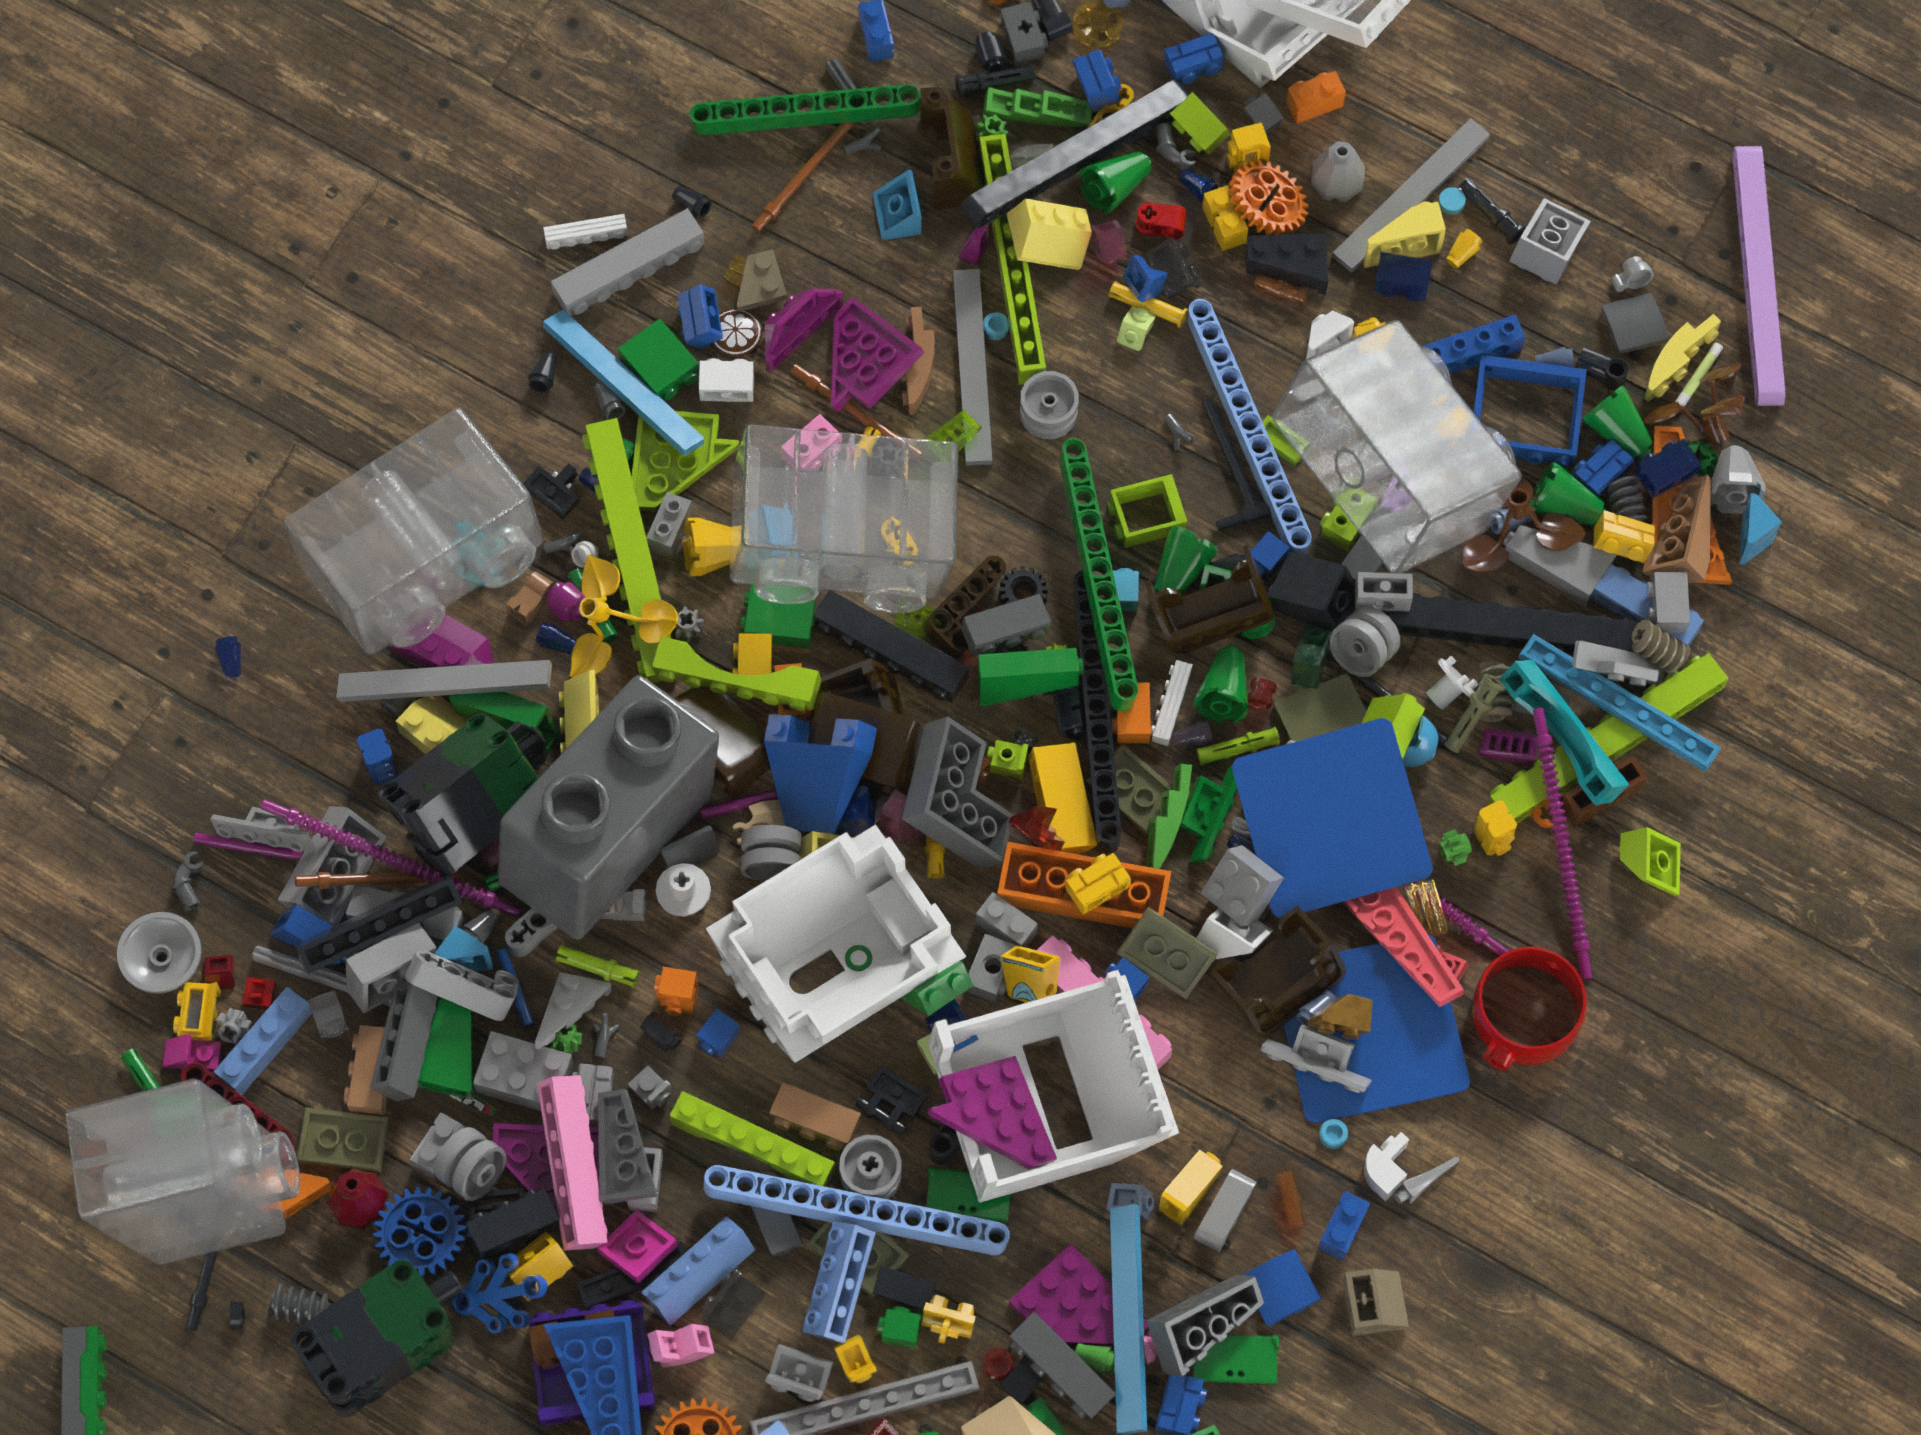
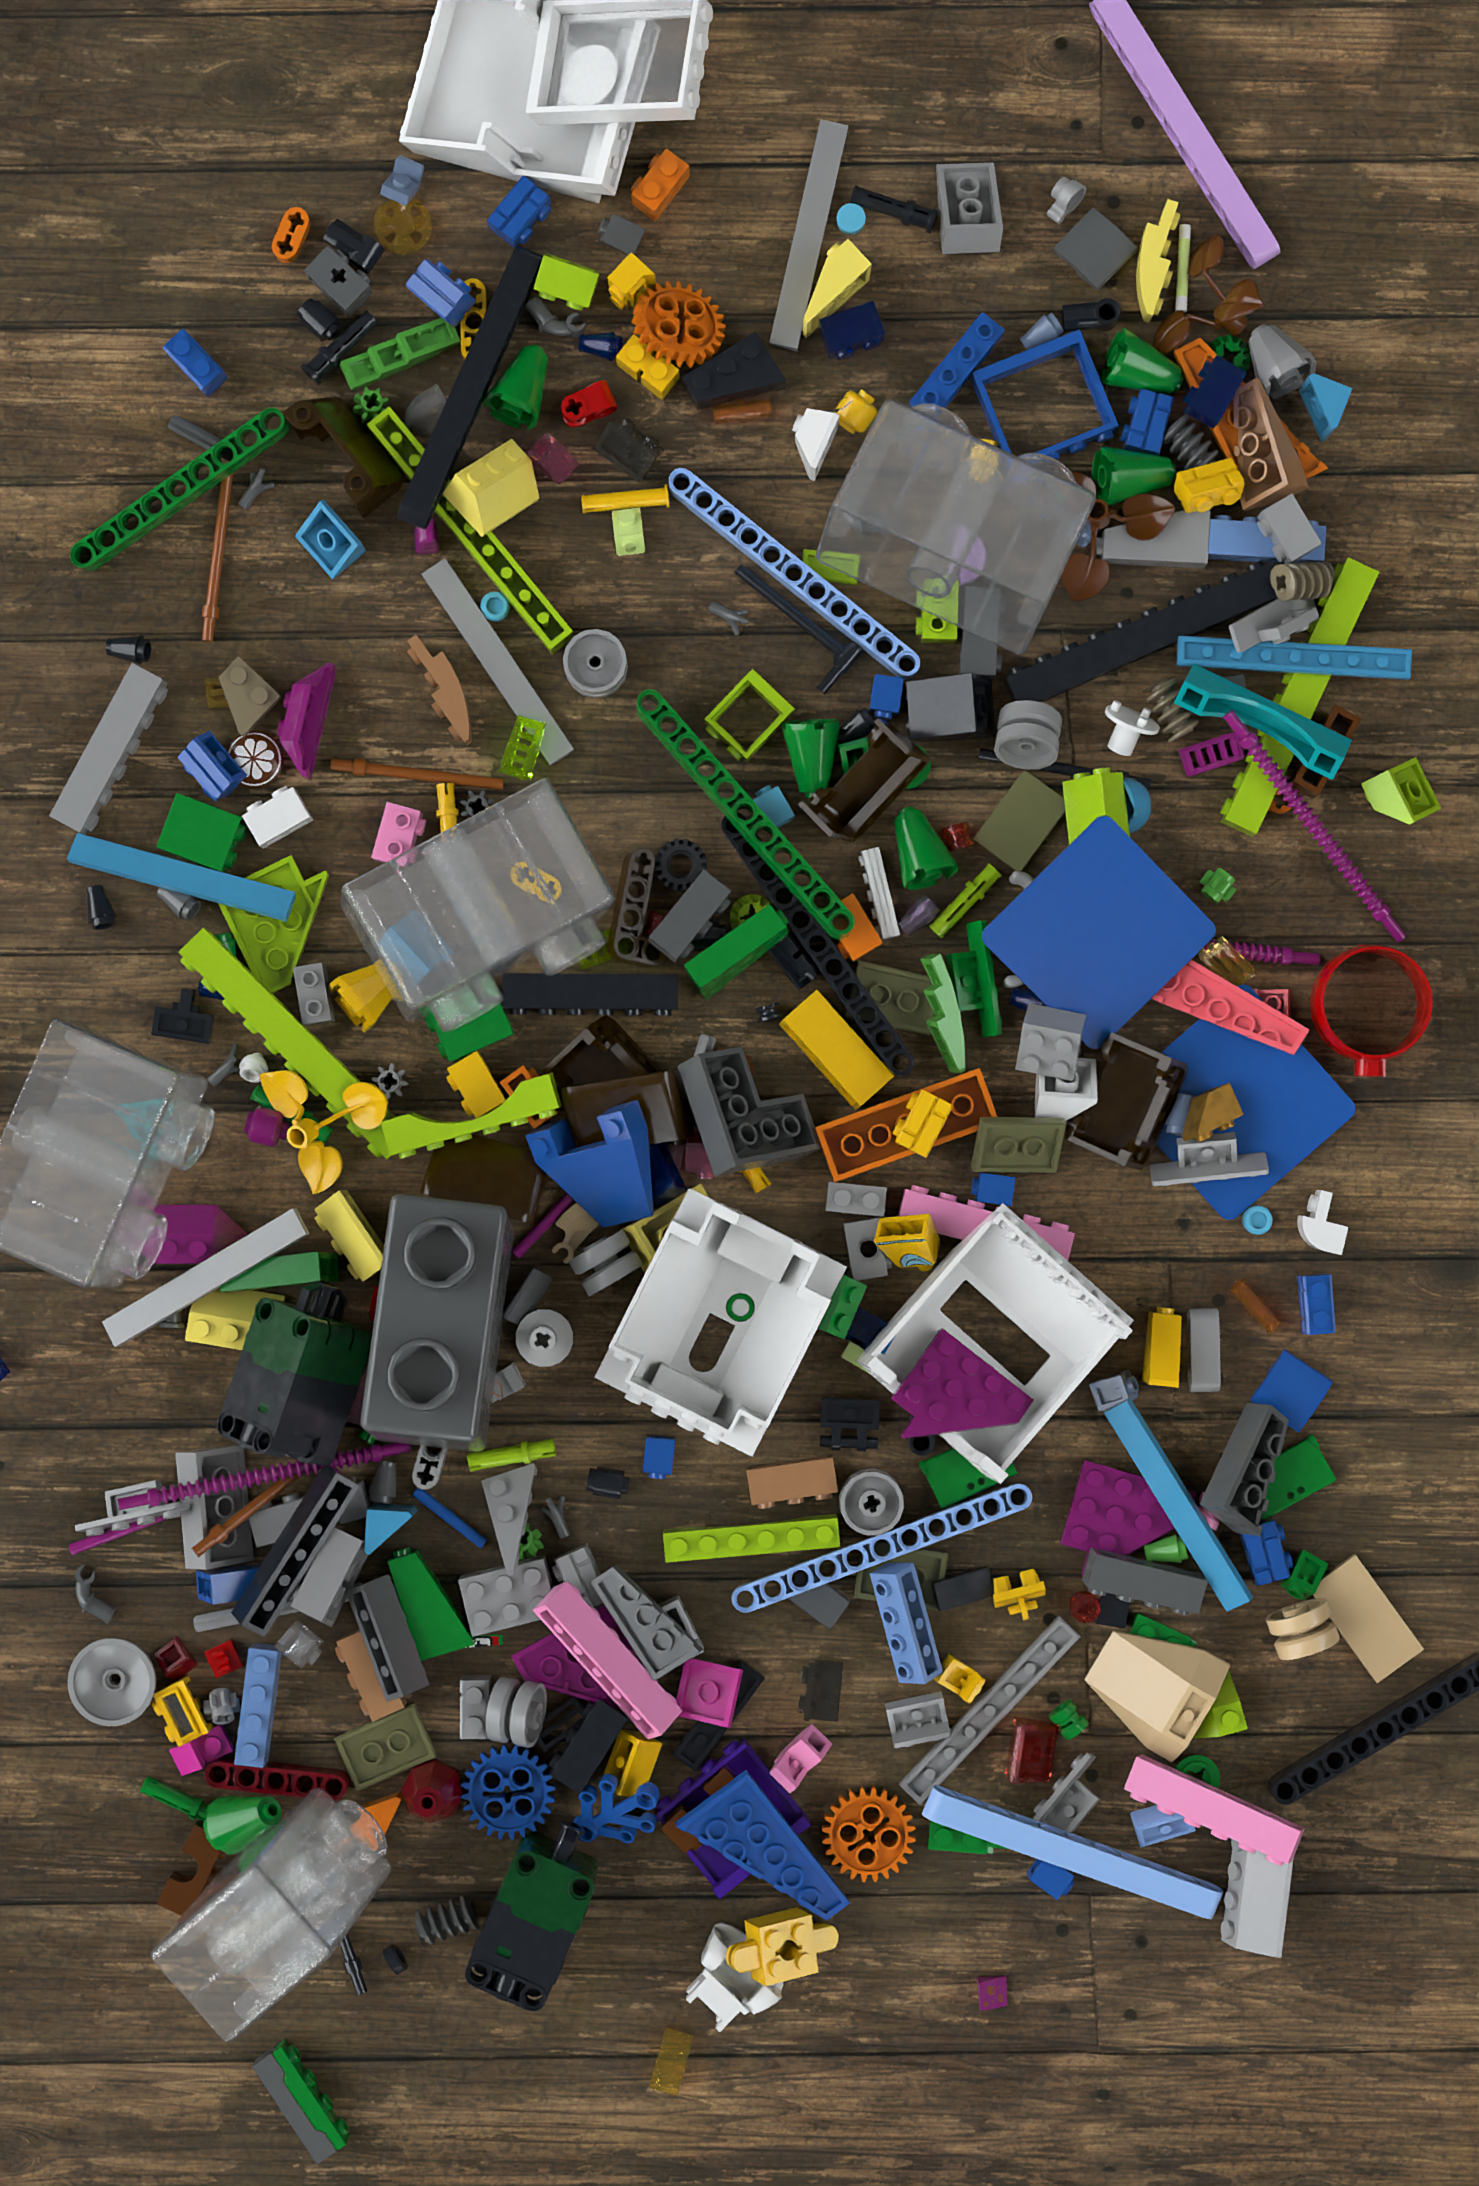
camera: 30 degrees left, 20 degrees up
blue brick [356,728,398,784] -> none
light grey beam [405,950,519,1021] -> none
medium nougat leg [506,572,555,626] -> none
clear blue cone [535,622,577,655] -> none
white piece [543,214,628,249] -> none
light grey bracket [628,1066,672,1110] -> none
medium blue brick [642,1216,755,1326] -> none
orange brick [654,967,699,1016] -> none
magenta wing [831,297,924,412] -> none
green brick [877,1307,921,1349] -> none
lime brick [987,740,1029,779] -> none
clear red slope [1009,806,1065,851] -> none
blue slope [1123,254,1168,302] -> none
clear green slope [1291,625,1332,689] -> none
light grey cone [1311,141,1365,202] -> none
dark tan slope [1342,1268,1409,1336] -> none
light grey brick [1355,572,1413,611] -> none
light grey piece [1394,1157,1460,1204] -> none
olive pin [1444,674,1505,753] -> none
yellow cone [1445,229,1482,269] -> none
yellow brick [1473,800,1517,856] -> none

